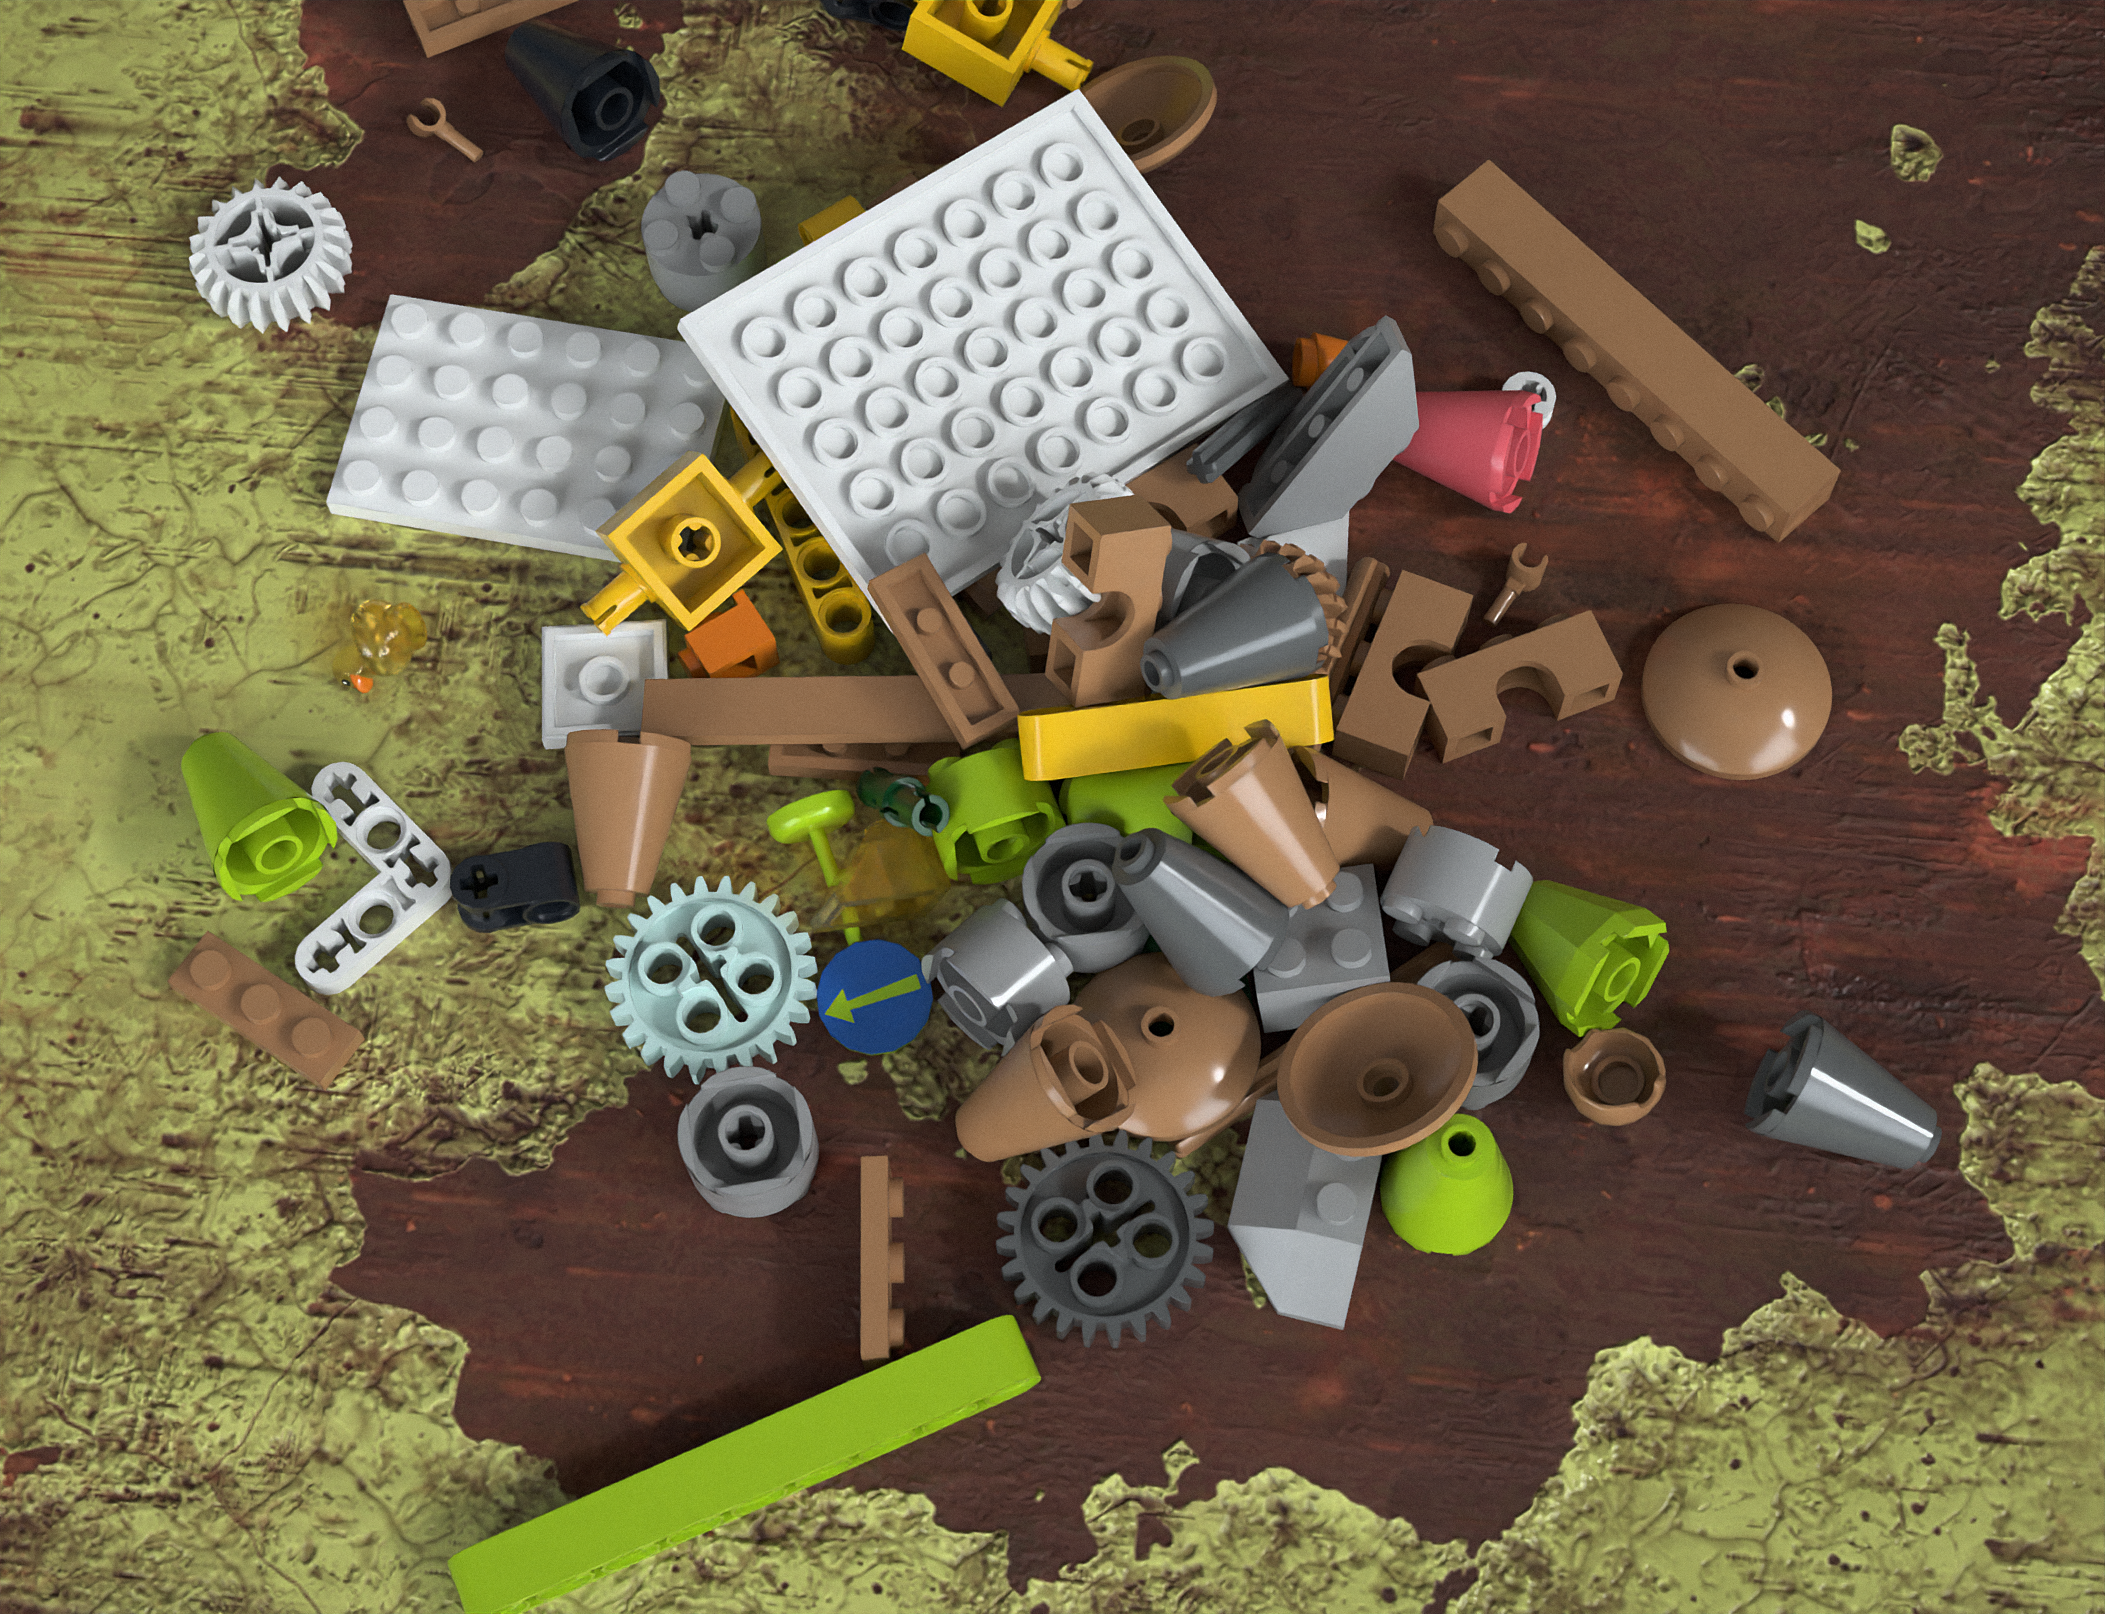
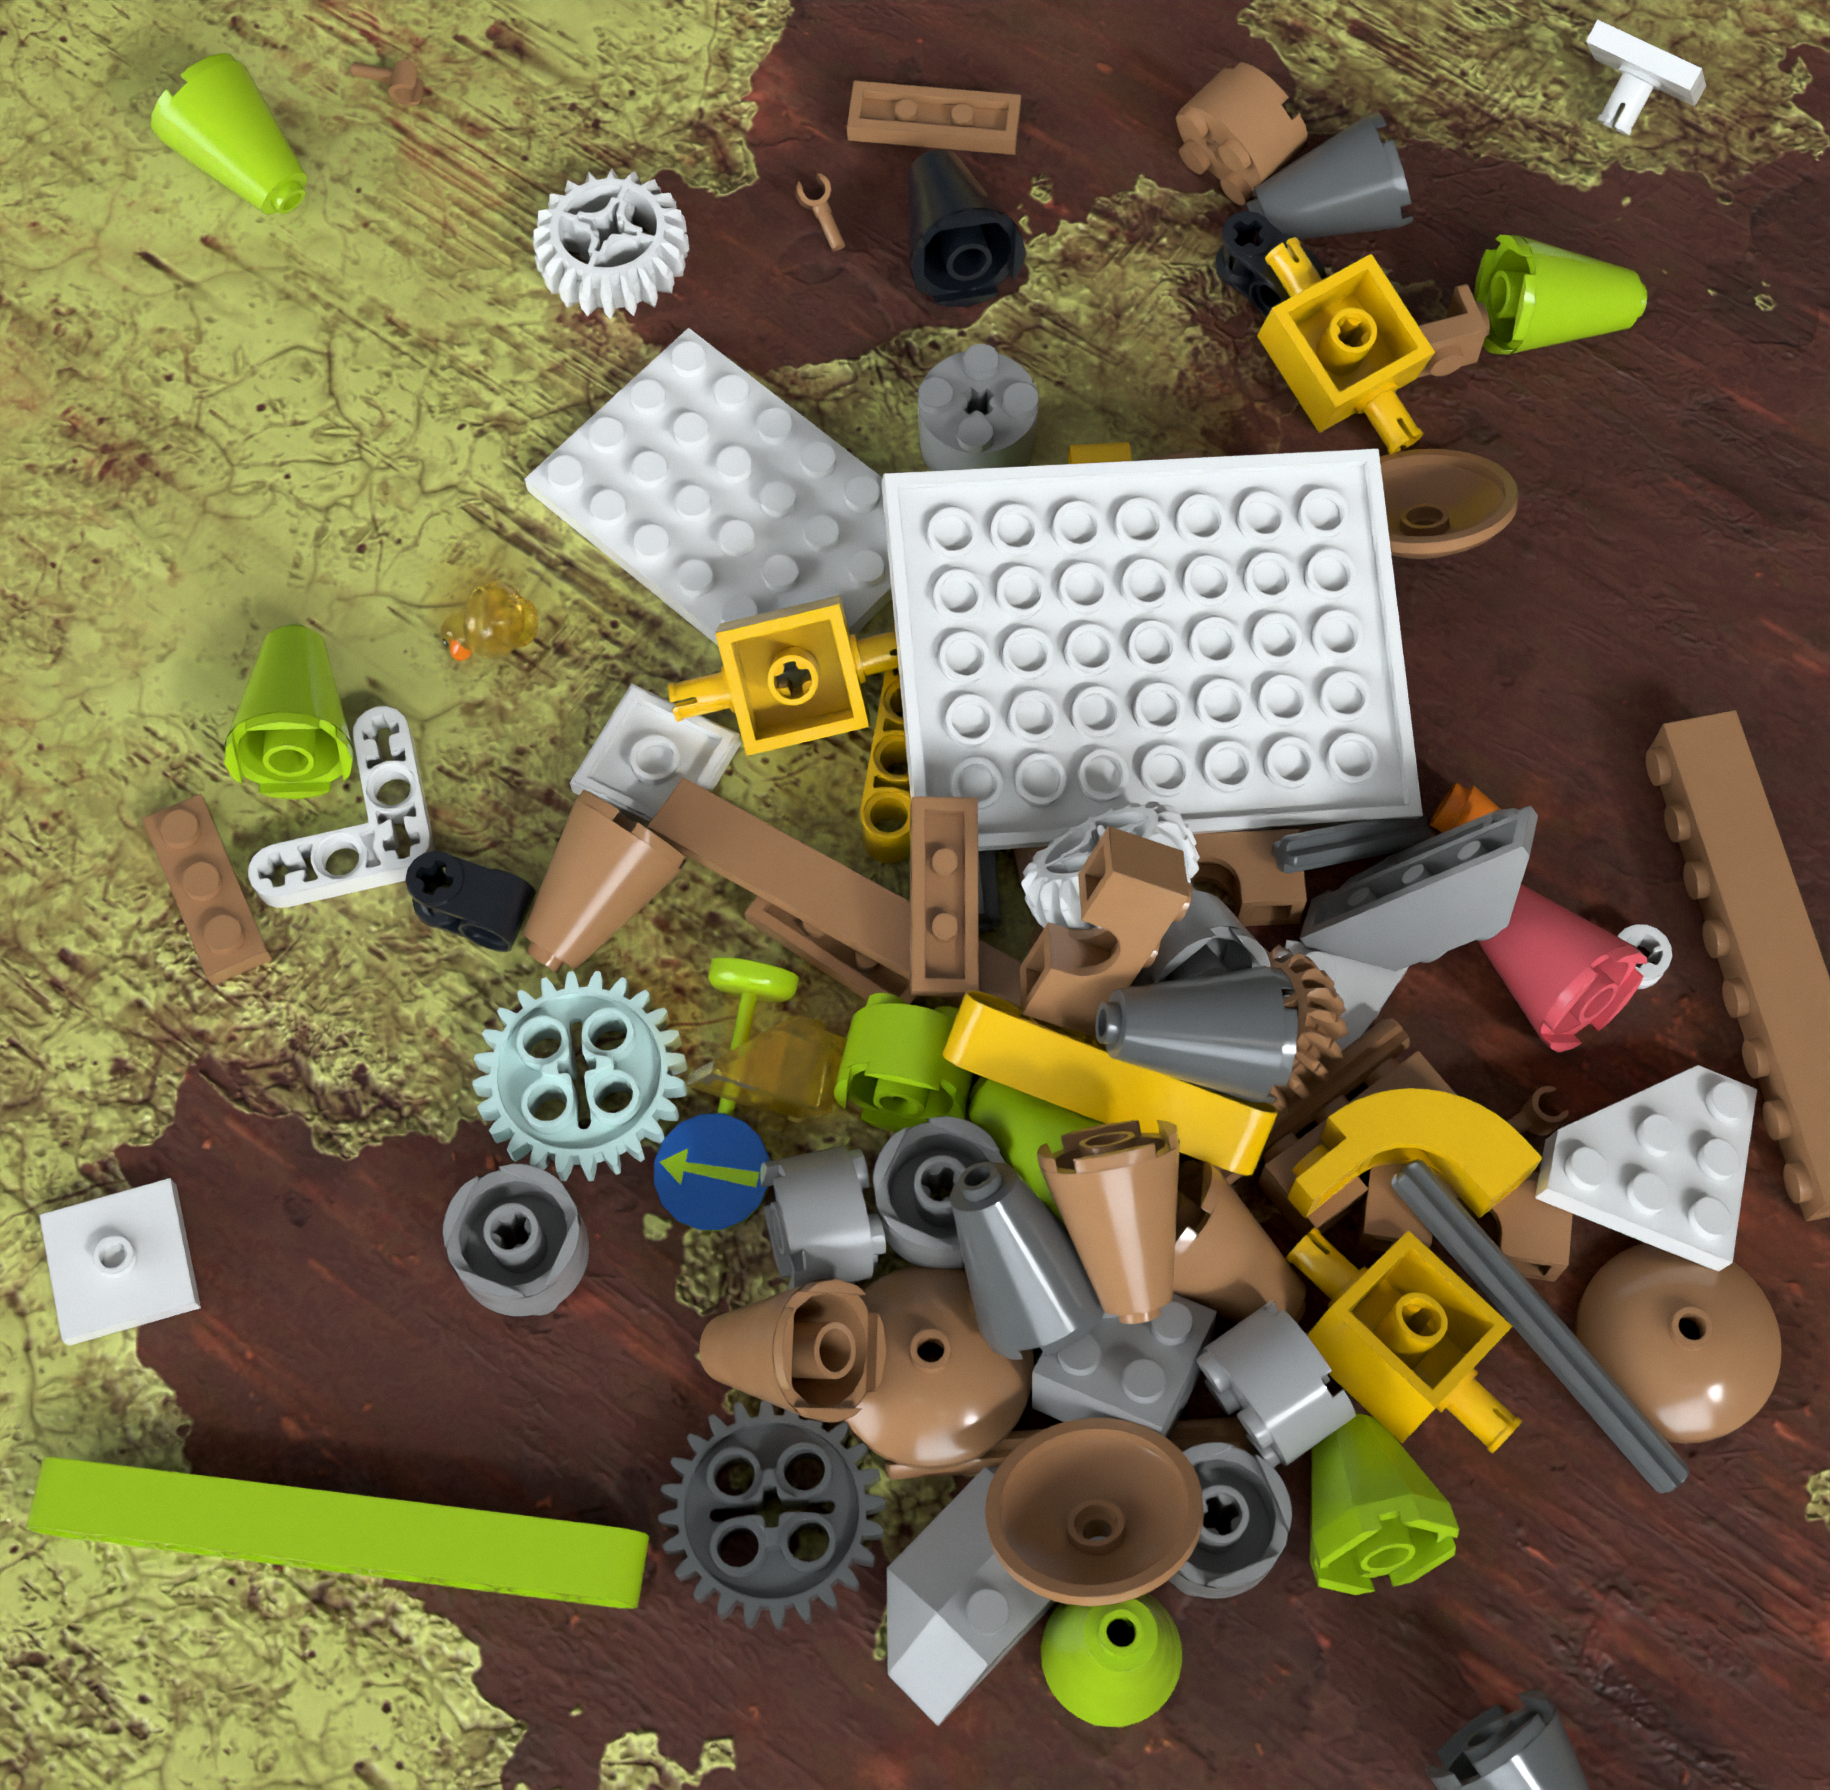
camera: 30 degrees right, 0 degrees up
orange brick [676,589,780,678] -> none
dark green pin [856,766,950,836] -> none
medium nougat plate [861,1156,905,1371] -> none
medium nougat hair [1563,1028,1666,1126] -> none
none -> white plate [39,1178,201,1346]
none -> yellow brick [1285,1227,1523,1454]
none -> yellow arch [1287,1088,1542,1218]
none -> dark grey axle [1391,1159,1690,1493]
none -> white plate [1535,1065,1757,1271]

